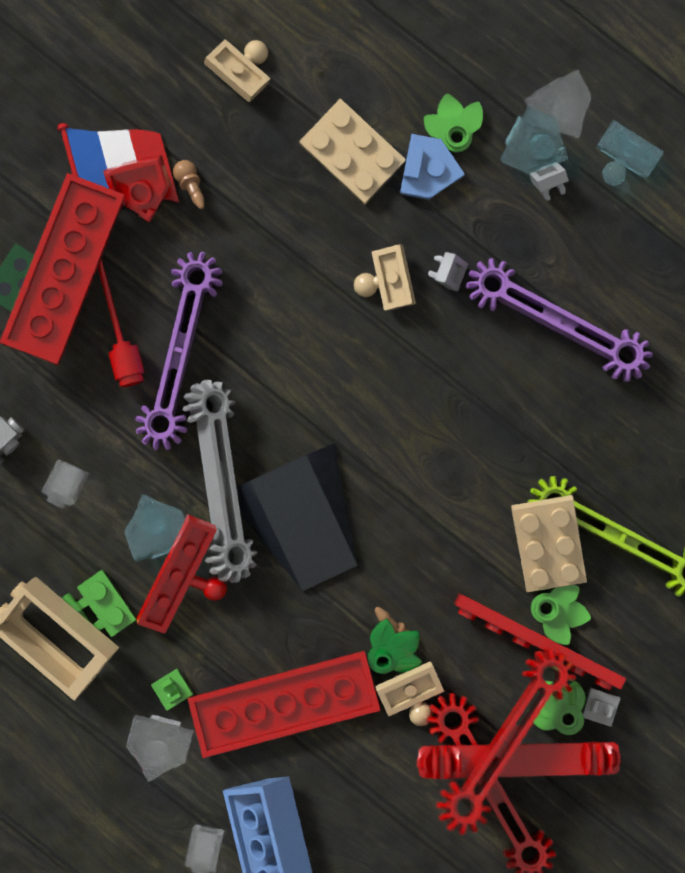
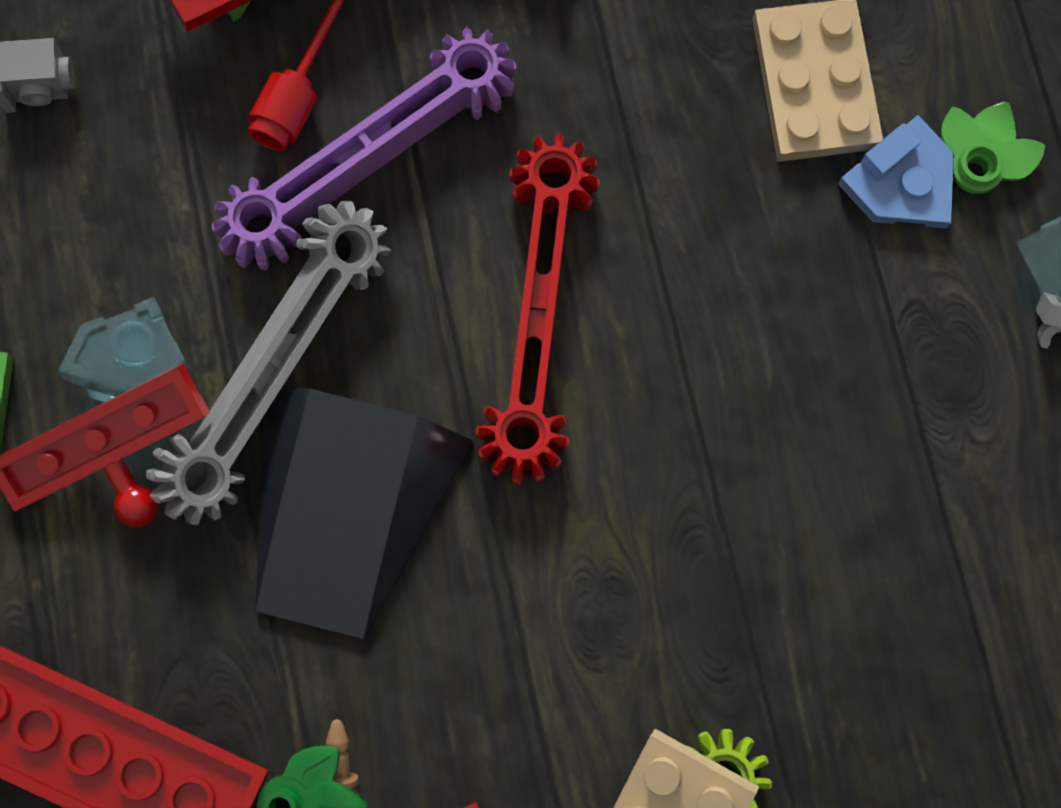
camera: 35 degrees right, 10 degrees down
clear brick [42,459,89,508] -> none
tan plate [354,244,416,311] -> none
light grey tile [428,252,468,292] -> none
medium lavender arm [466,258,652,382] -> none
none -> red arm [476,133,600,485]

